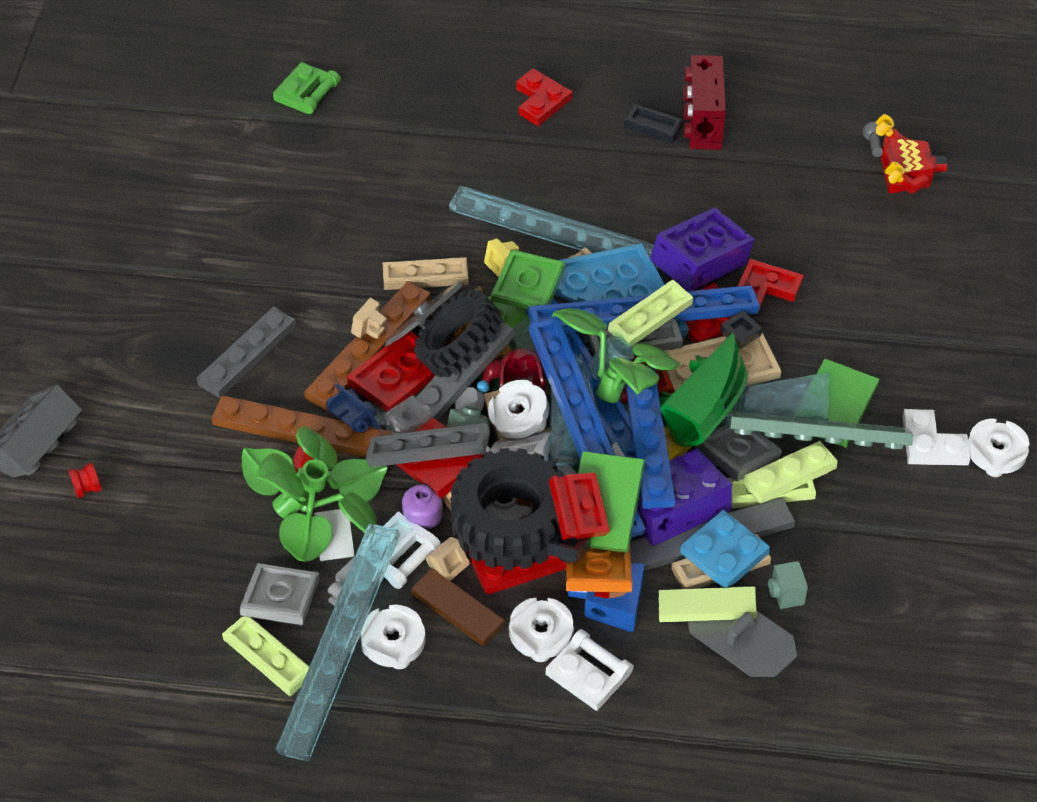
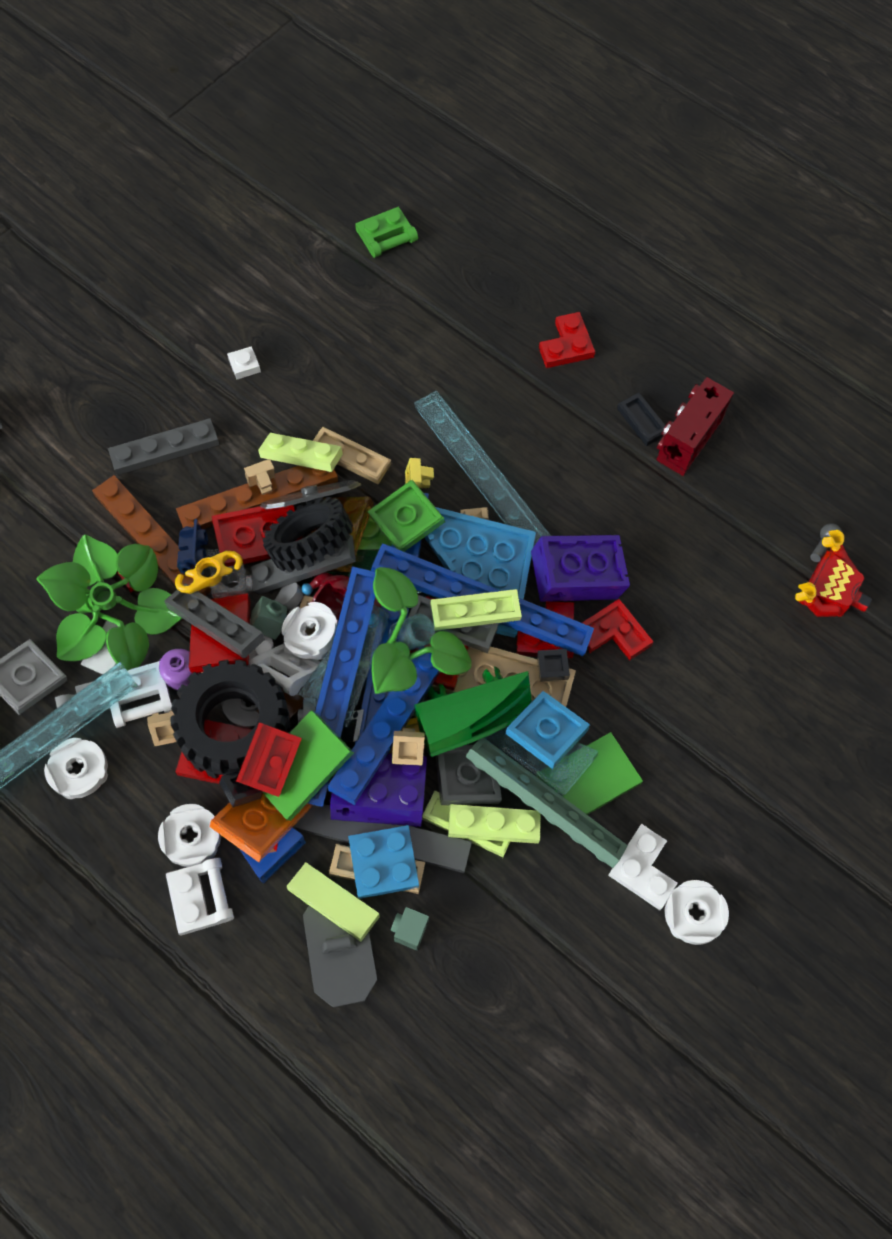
camera: 30 degrees right, 15 degrees up
reddish brown tile [411,569,505,647] -> none
none -> yellow piece [175,551,243,594]
none -> white plate [227,346,261,380]
none -> yellowish green plate [258,433,343,472]
none -> tan tile [392,728,425,766]
none -> dark azure plate [506,691,590,769]

